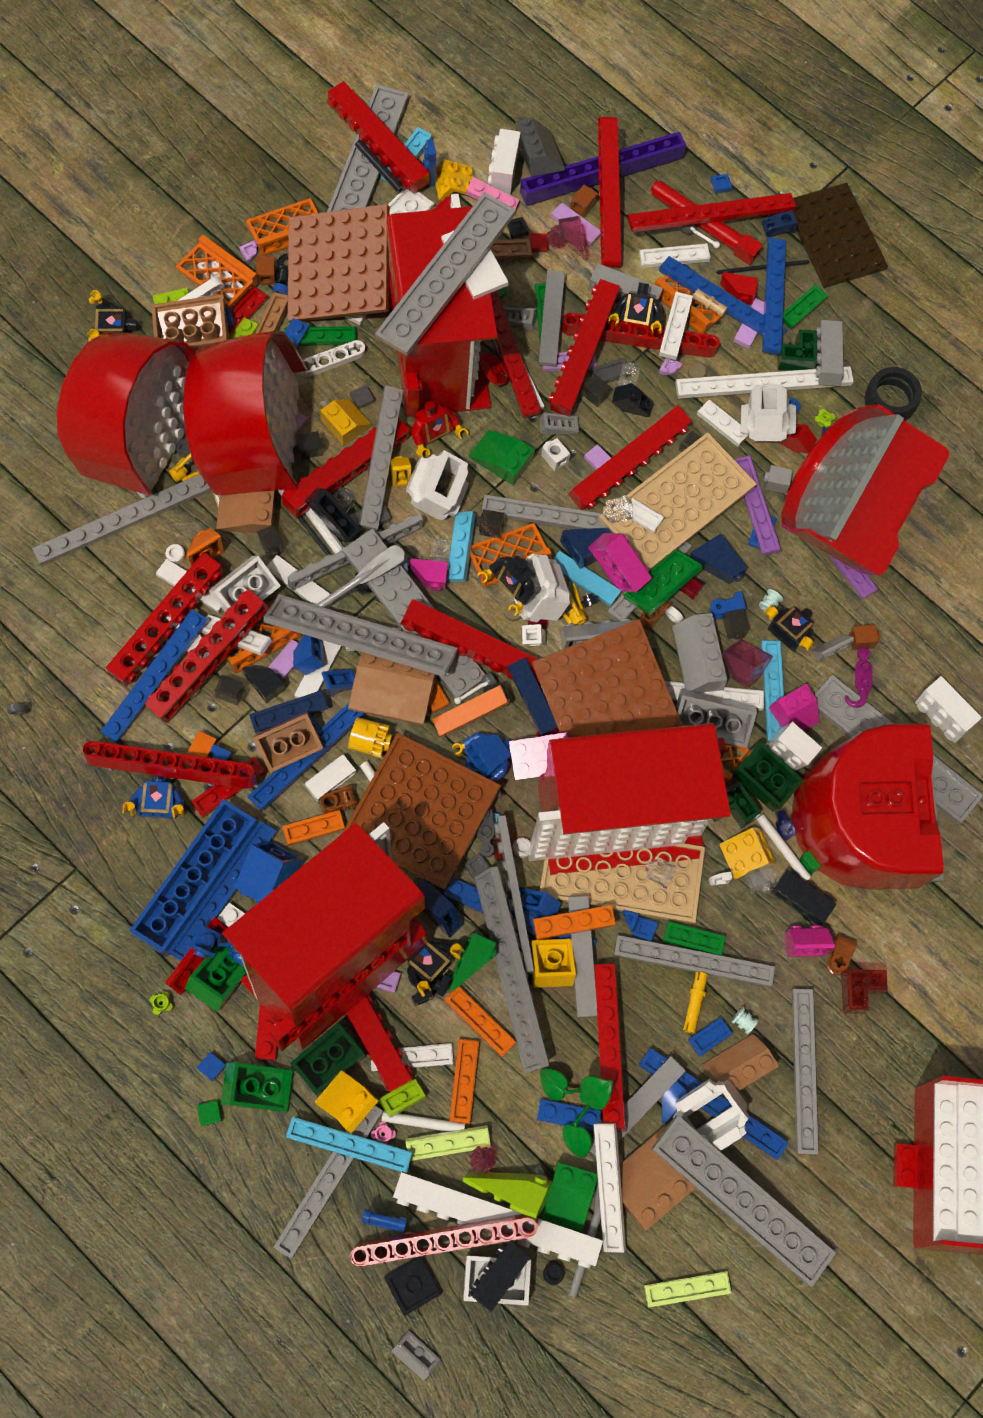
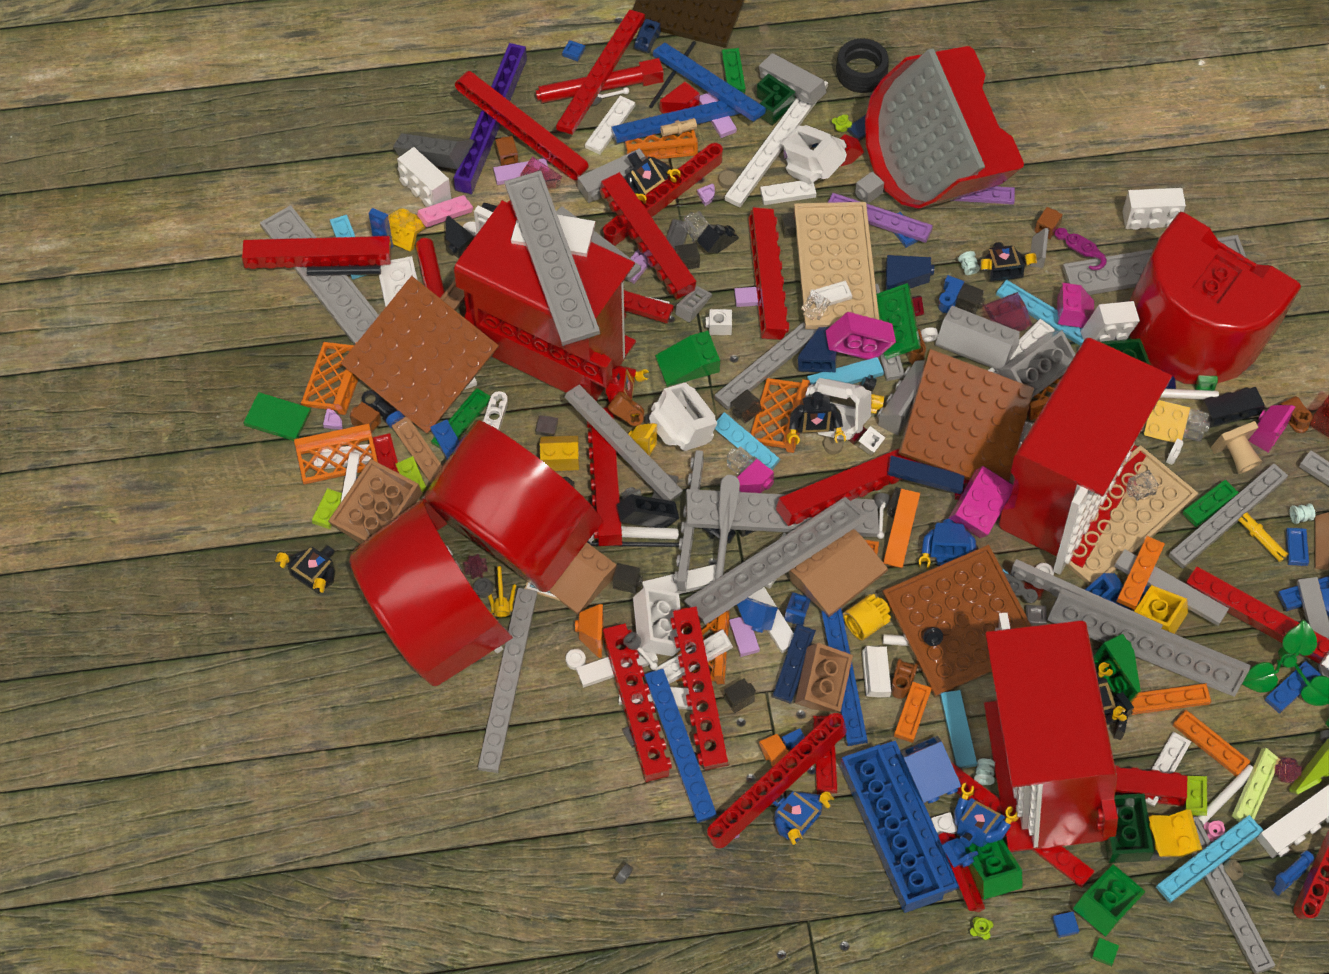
camera: 45 degrees left, 10 degrees down
black slope [242,666,285,704] -> none
blue slope [622,909,659,942] -> none
white plate [659,292,693,360] -> none
none -> green tile [243,392,311,441]
none -> dark orange piece [608,391,644,426]
none -> dark grey hinge [623,632,658,670]
none -> black plate [923,627,943,646]
none -> tan plant [1211,421,1263,474]
none -> dark tan tile [1223,859,1243,881]

